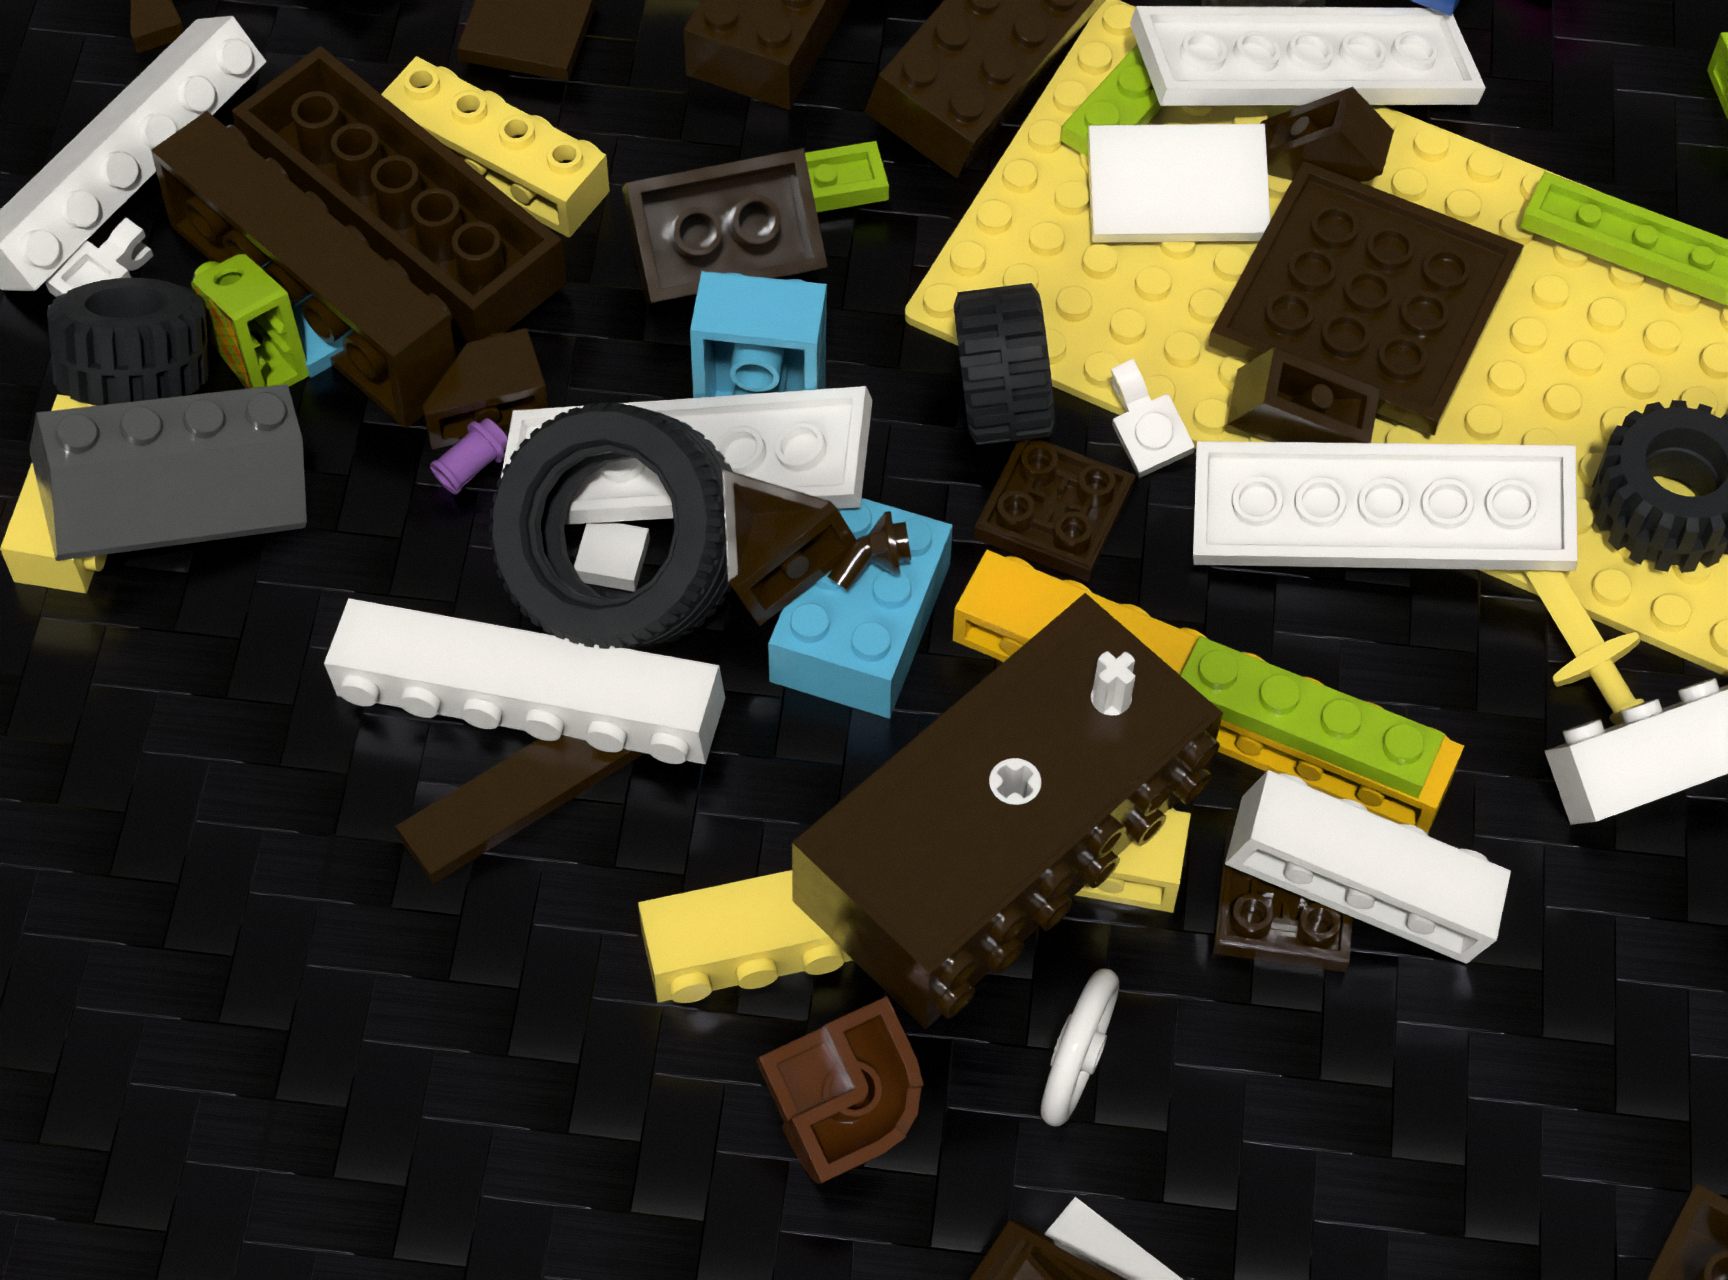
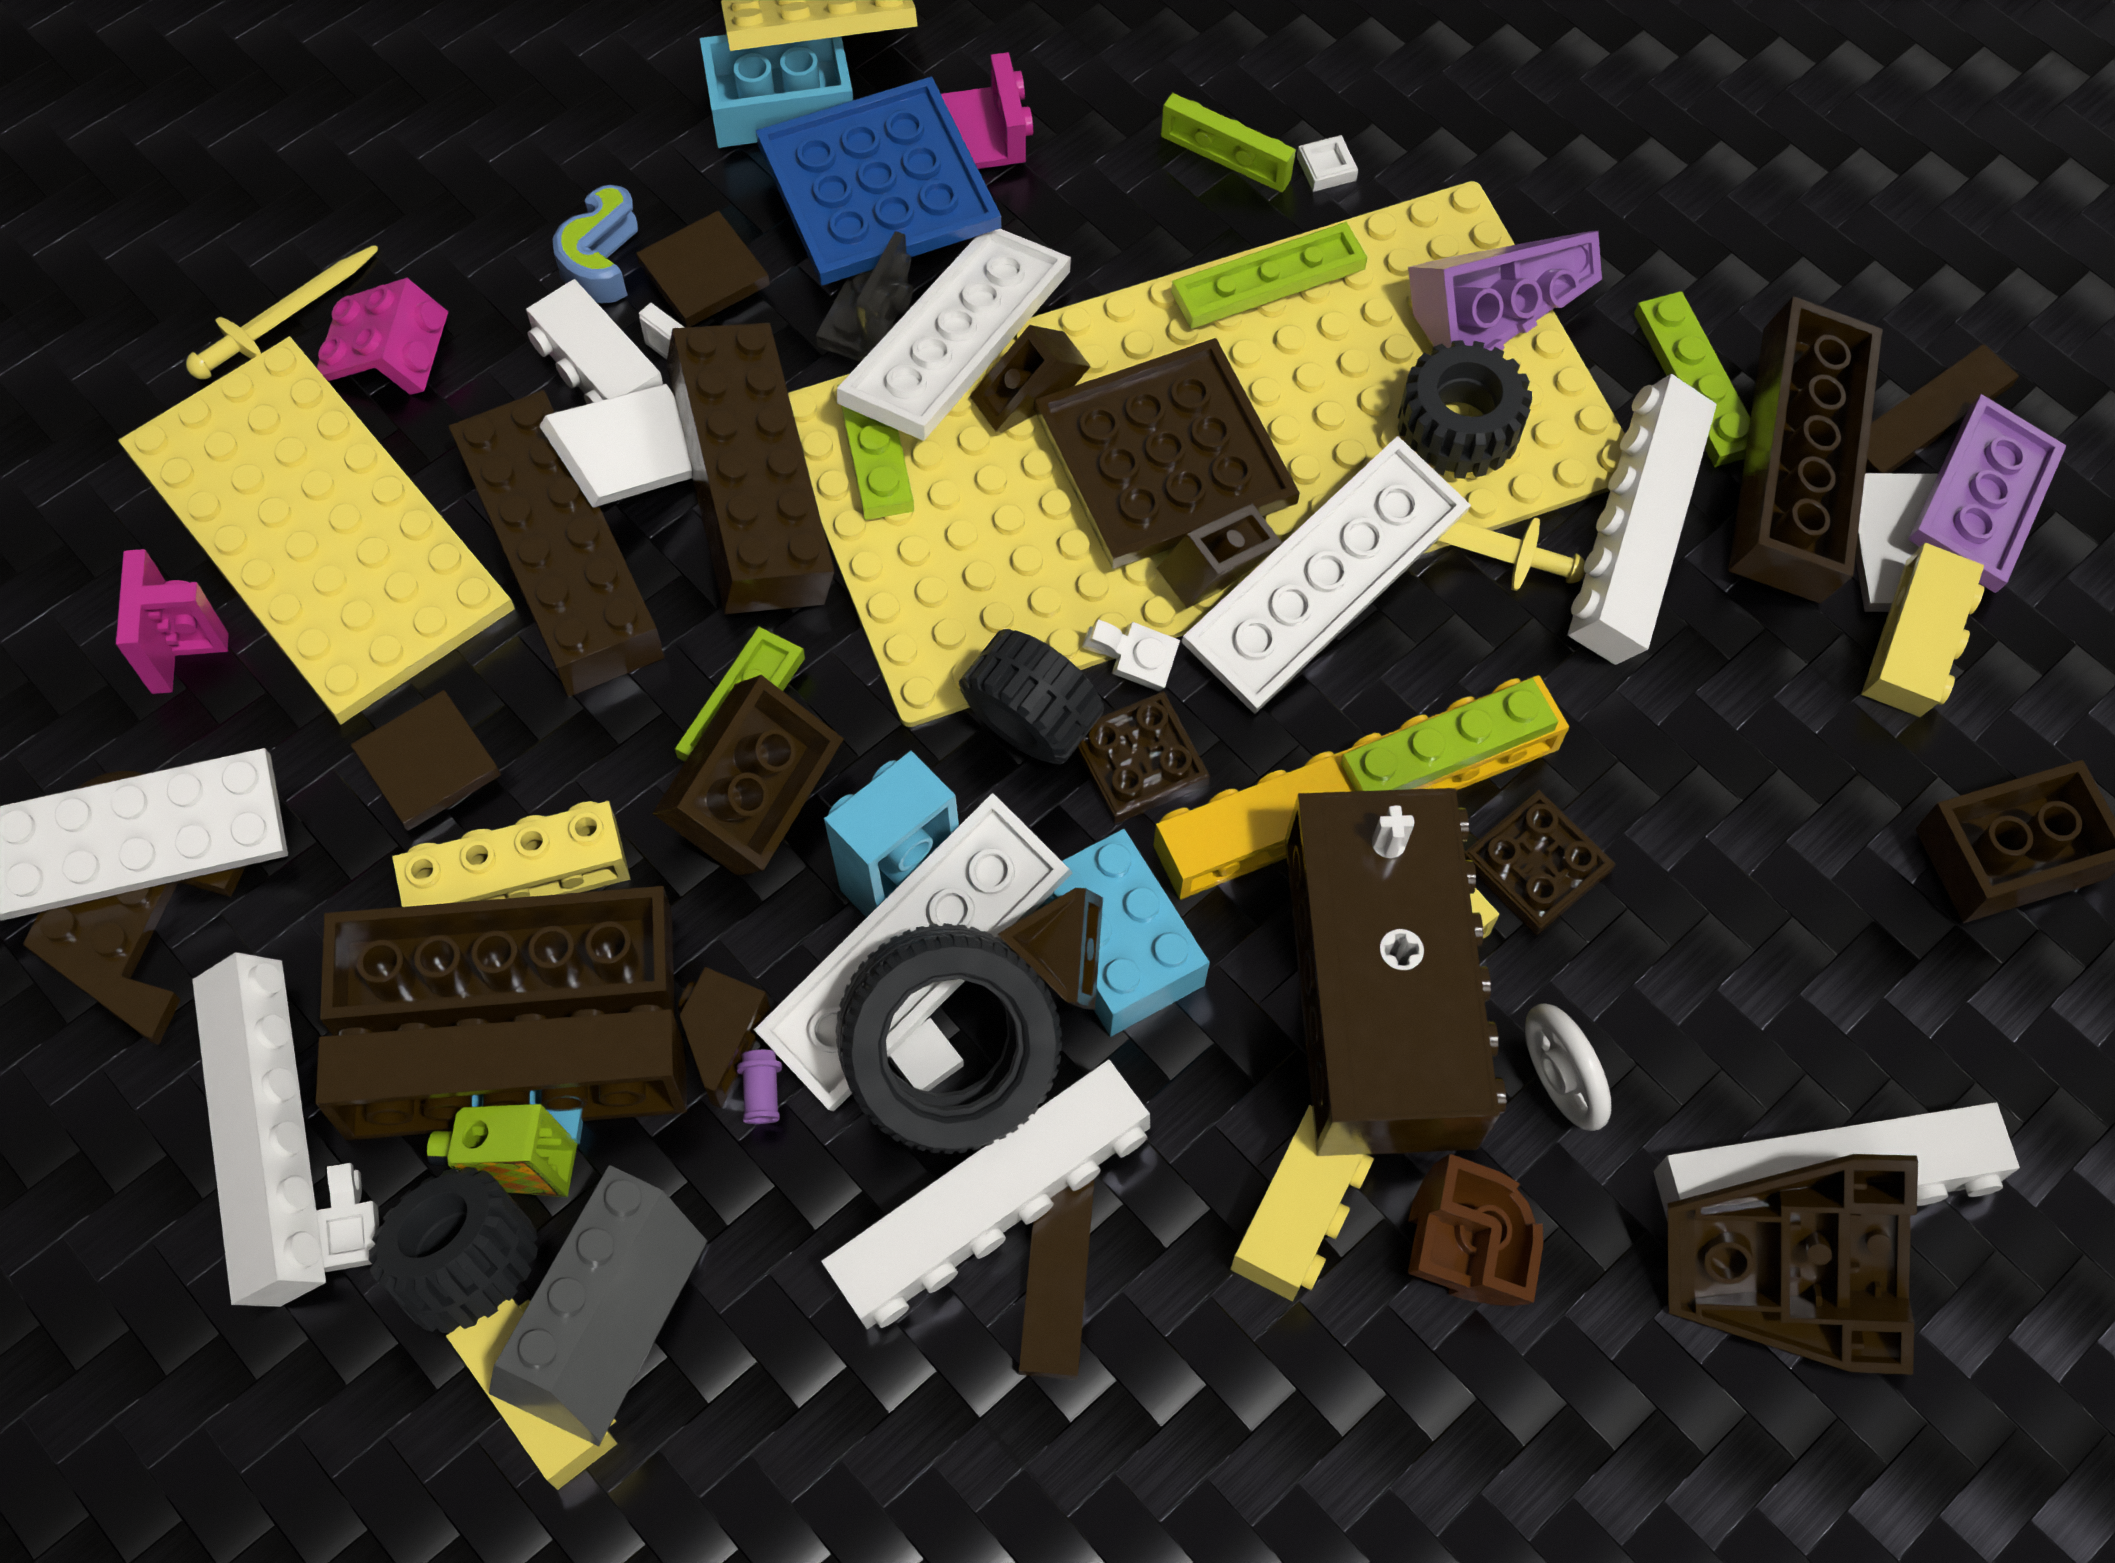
camera: 50 degrees left, 5 degrees up
dark brown plate [827,511,911,592] -> none
white tile [1087,124,1270,243] -> none
white brick [1225,770,1511,964] -> none

